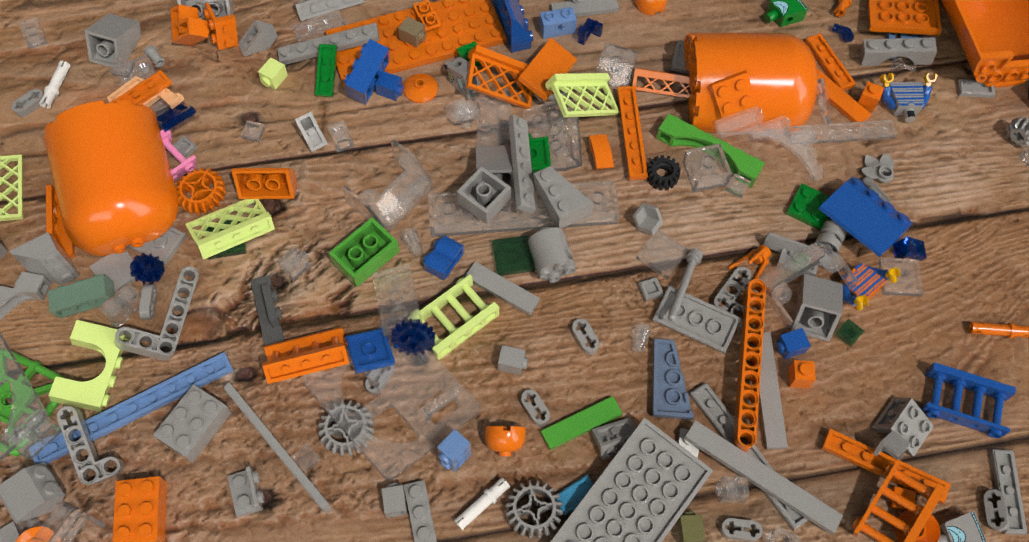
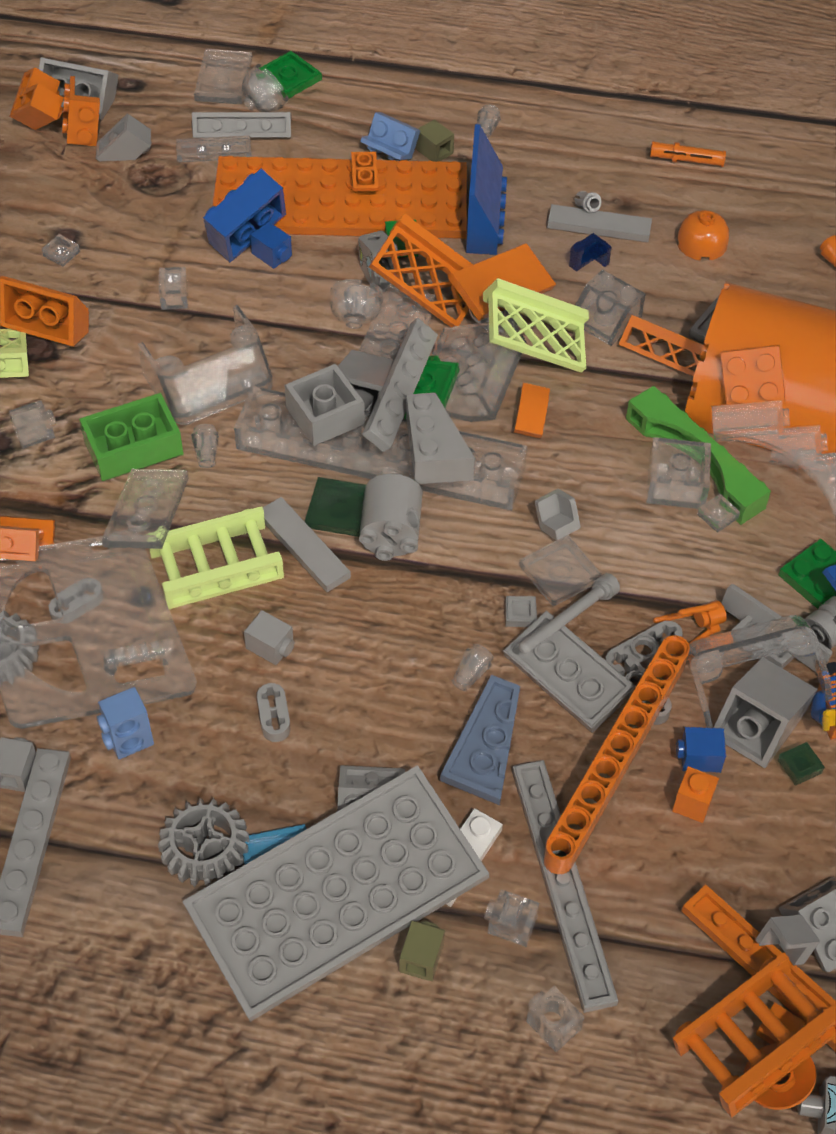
camera: 20 degrees right, 10 degrees down
yellowish green brick [258,58,288,90] -> none
light grey plate [278,23,380,65] -> none
light grey slope [294,112,328,152] -> none
green tile [315,44,338,98] -> none
blue tile [345,328,395,374] -> none
clear blue gear [391,319,435,356] -> none
dark tan brick [398,16,427,47] -> none
orange dish [404,74,438,103] -> none
blue brick [423,235,464,280] -> none
white pin [454,477,510,531] -> none
orange cylinder [484,426,526,456] -> none
medium blue brick [539,7,577,39] -> none
bright green tile [541,396,623,451] -> none
light grey beam [572,319,599,355] -> none
orange plate [617,86,648,180] -> none
black tyre [647,155,681,191] -> none
light grey tile [684,420,843,535] -> none
light grey beam [720,518,763,542] -> none
light grey tile [751,332,788,450] -> none

